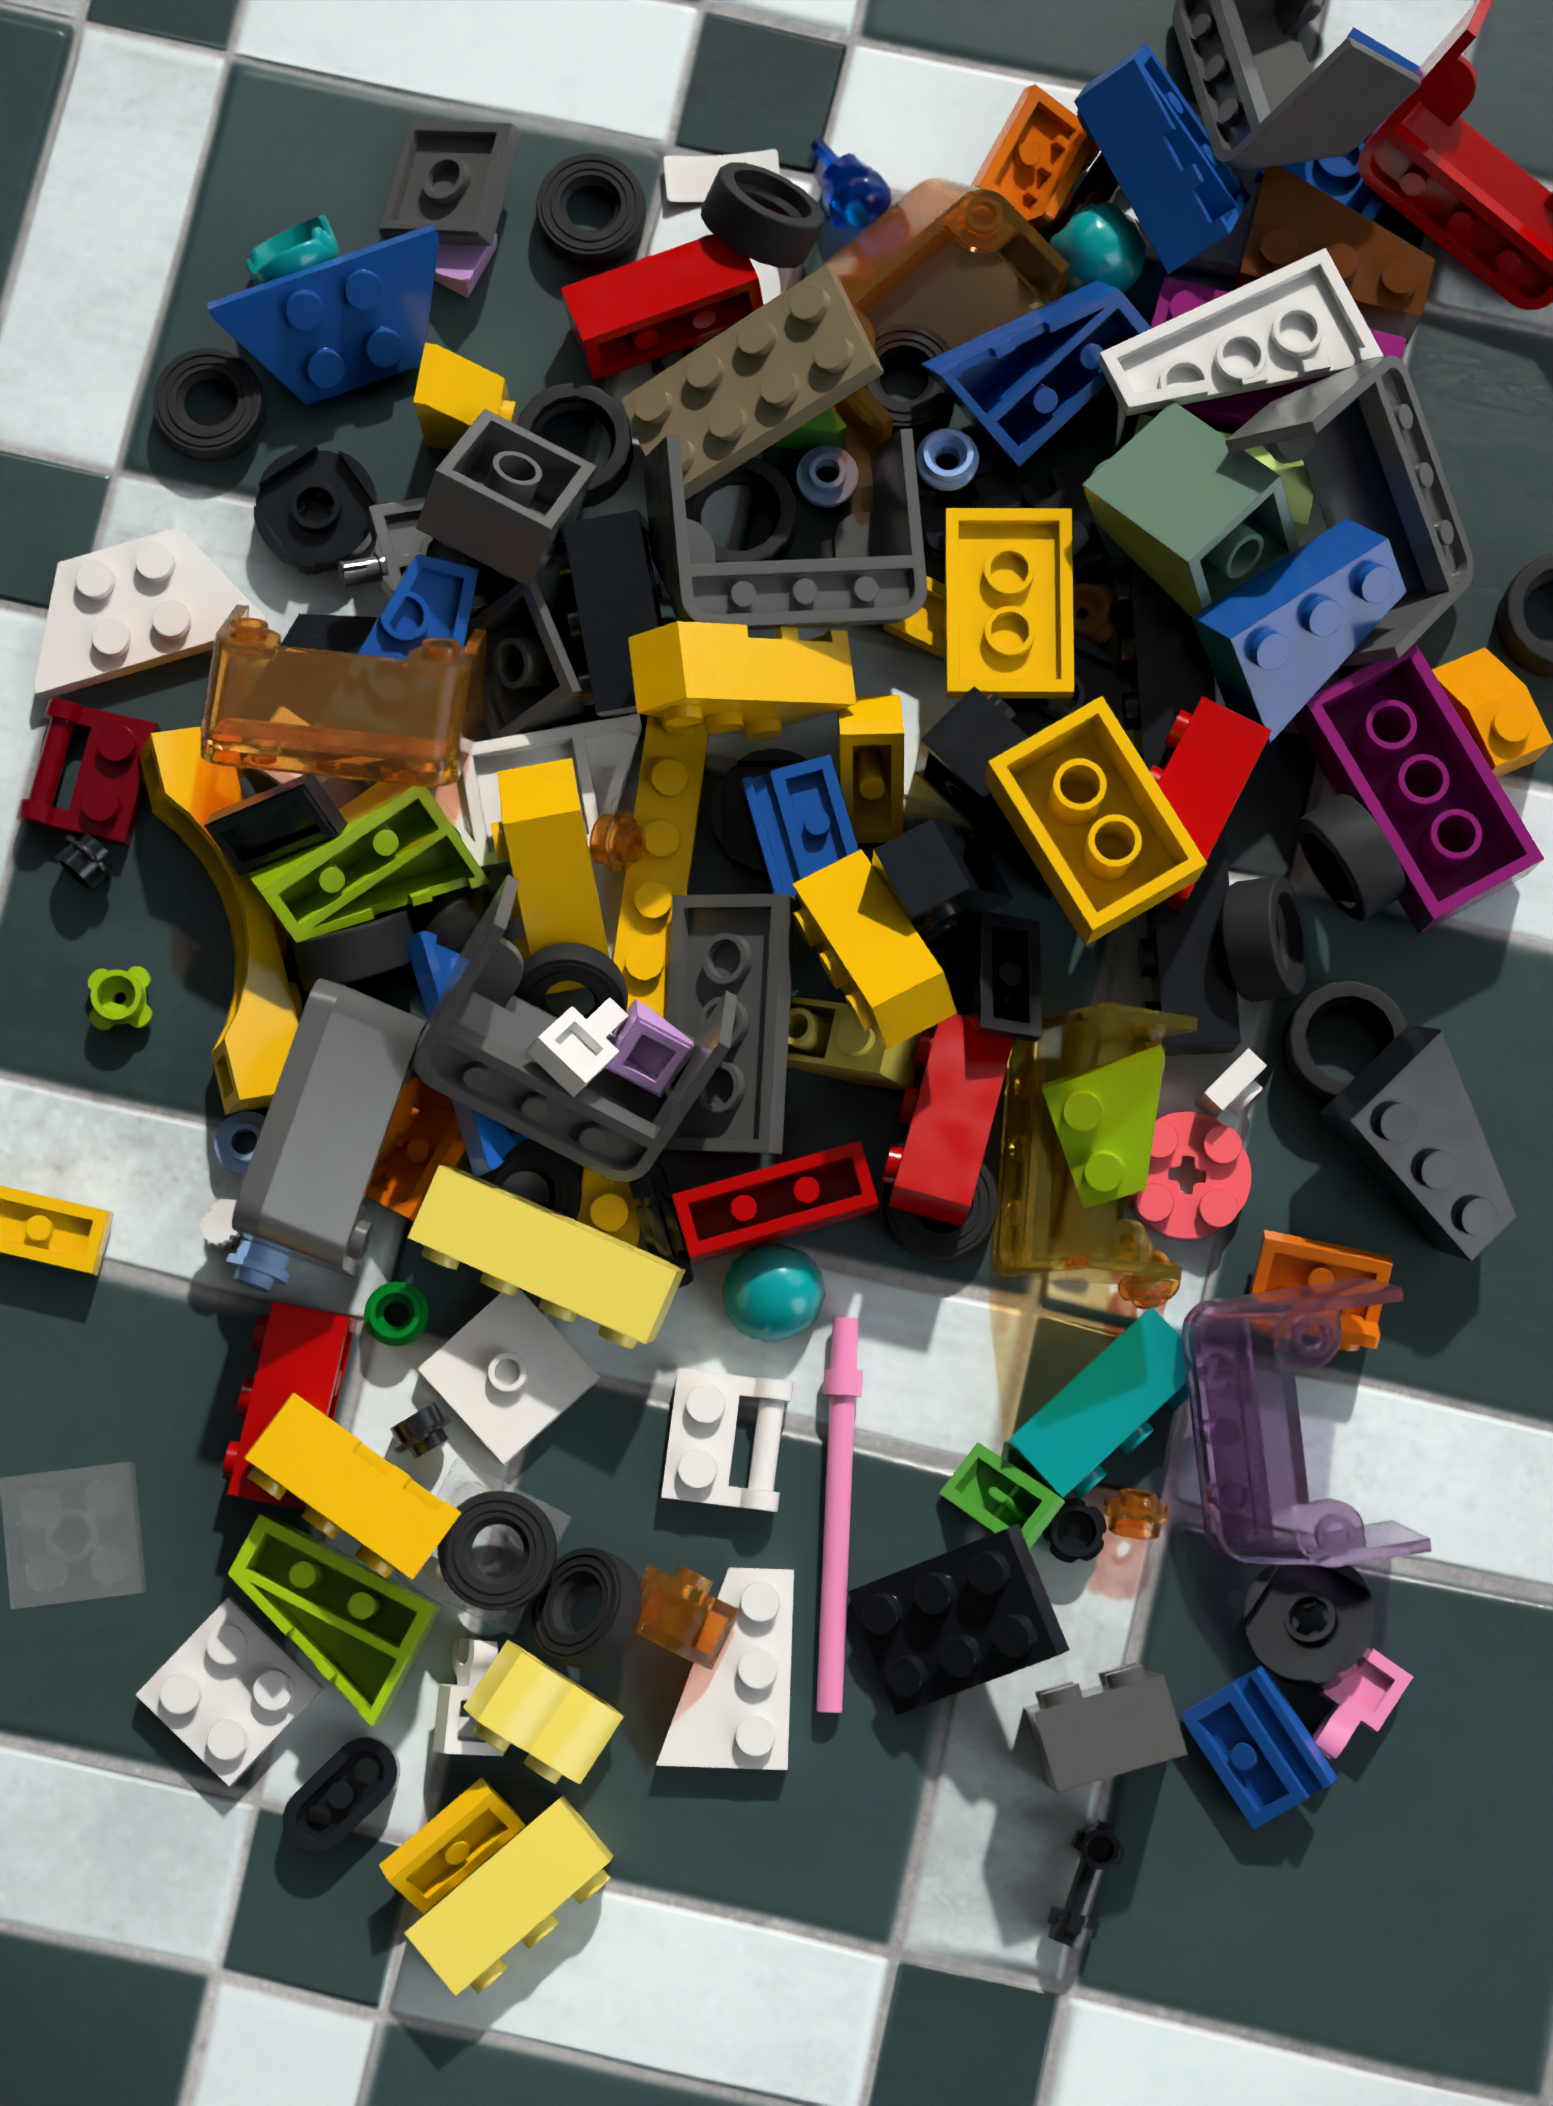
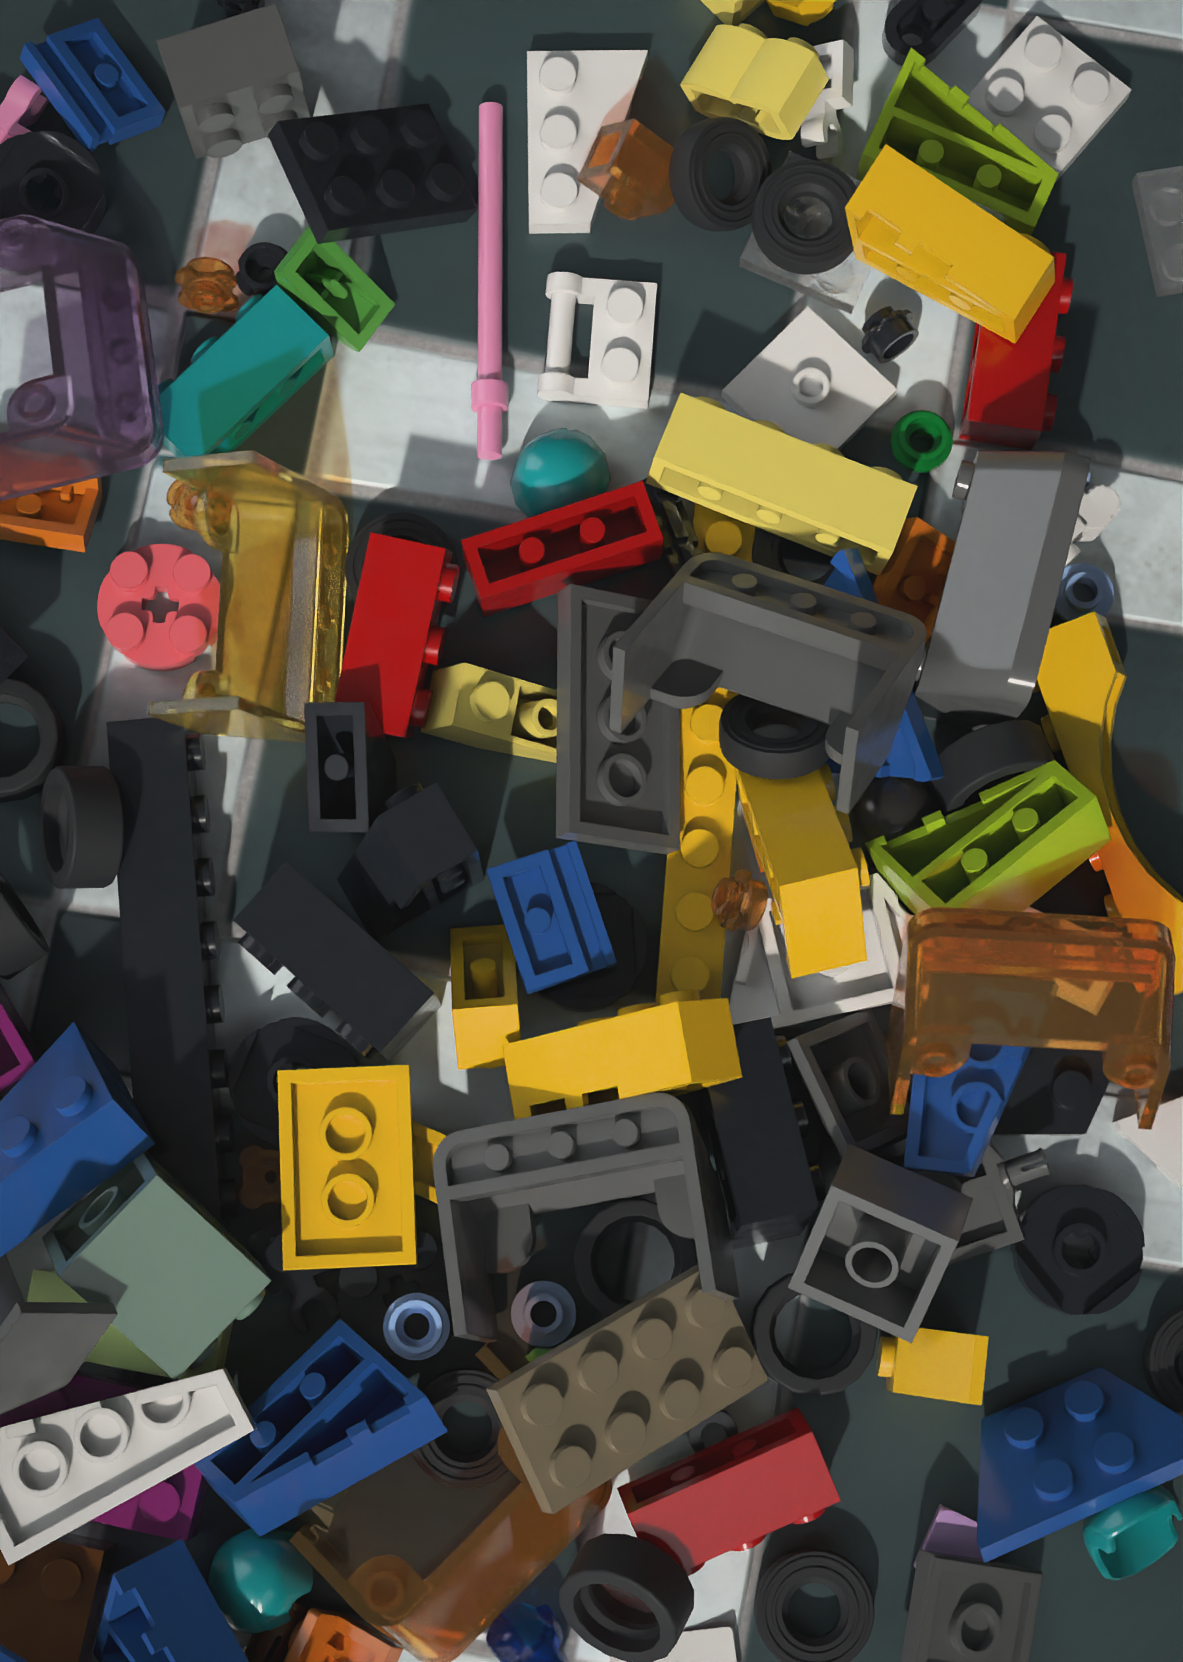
camera: 175 degrees right, 0 degrees up
black tile [204,772,347,876] -> none
white plate [526,998,629,1097] -> none
lavender slope [605,1000,694,1097] -> none
yellow wedge [793,849,957,1049] -> none
yellow brick [983,696,1207,946] -> none
lime wing [1042,1045,1165,1209] -> none
red brick [1150,696,1272,912] -> none
white plate [1196,1048,1267,1118] -> none

